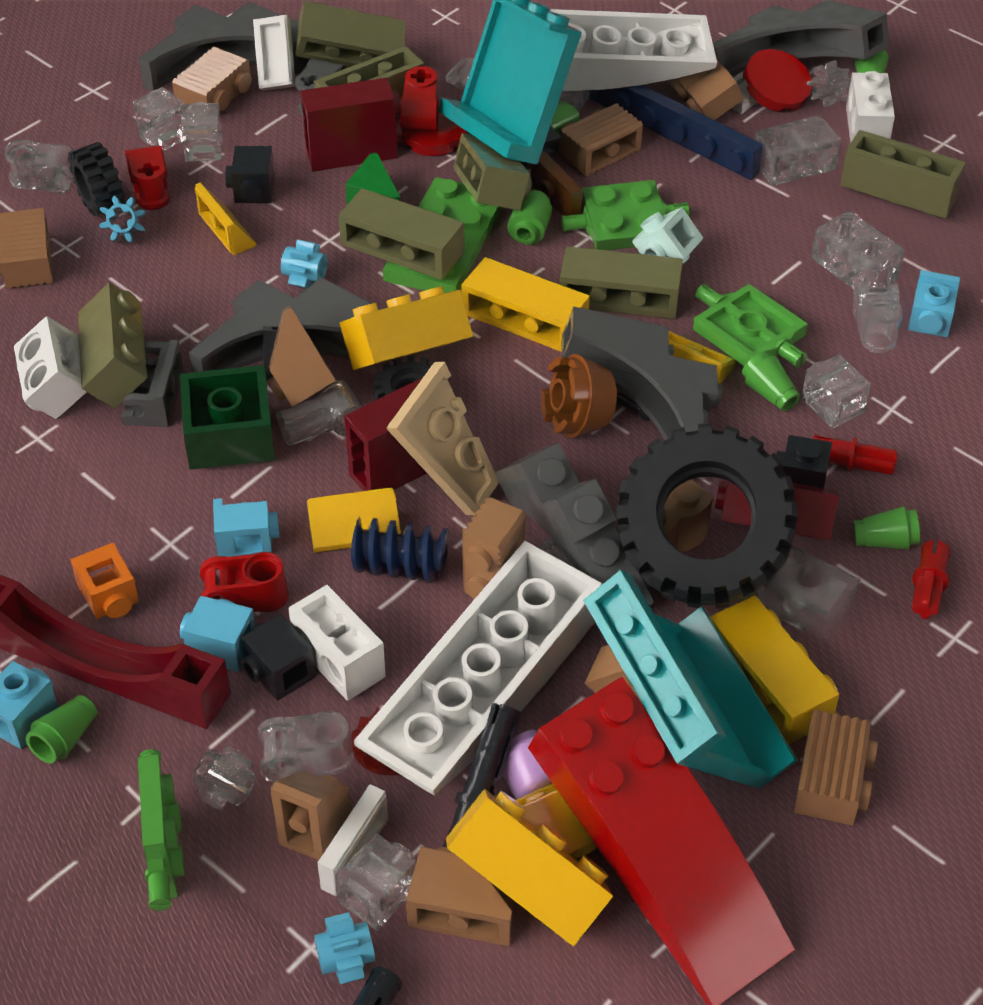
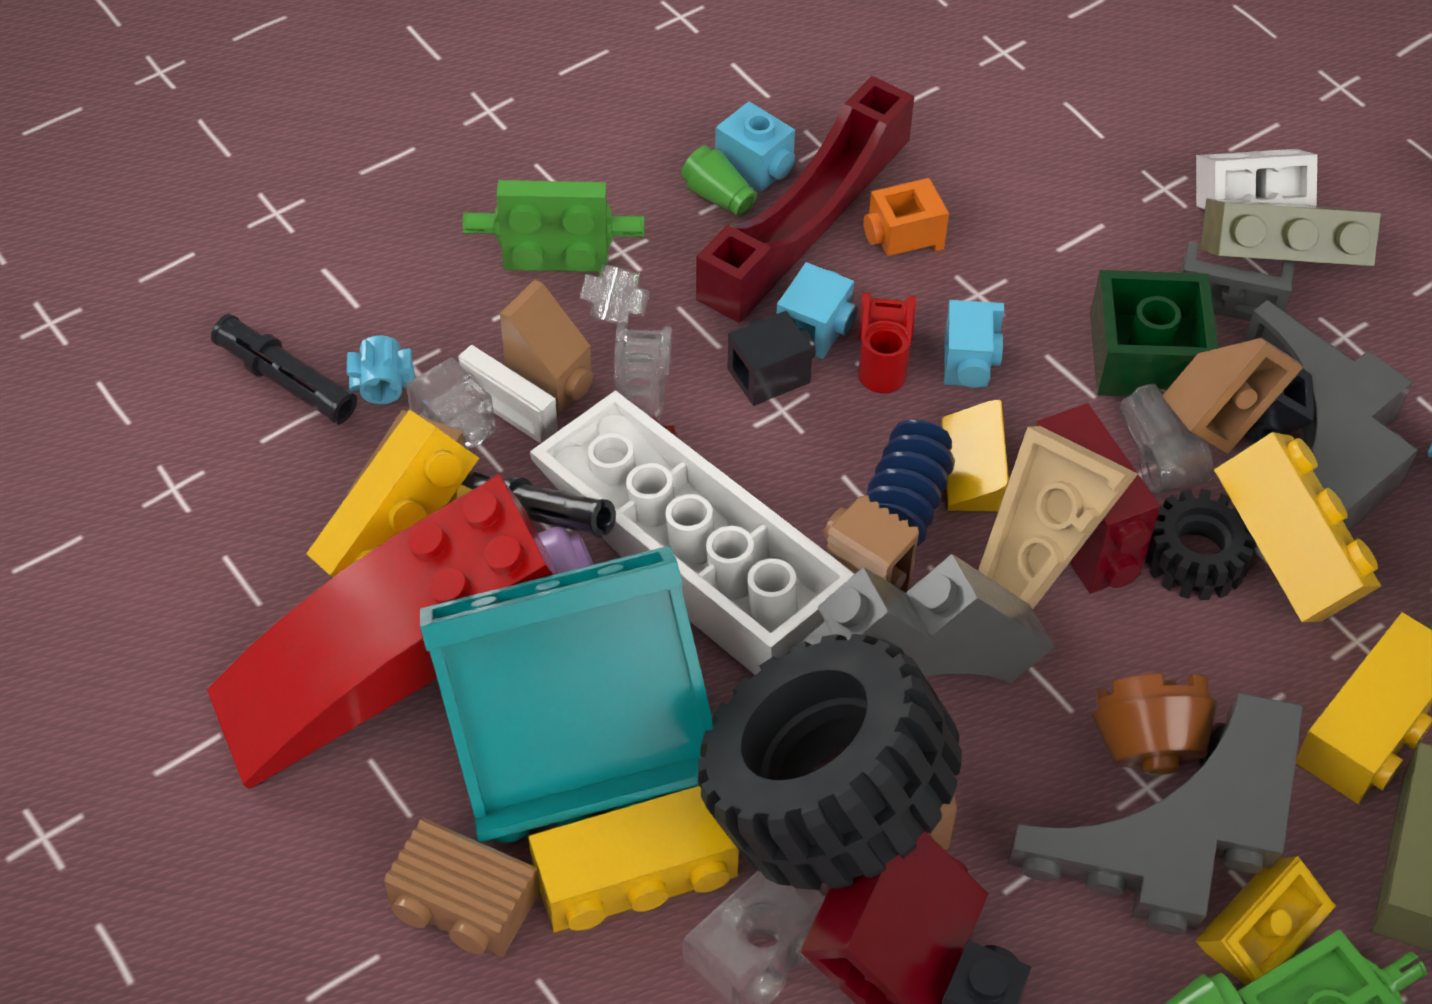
camera: 100 degrees right, 5 degrees up
white brick [289,585,386,701] -> none

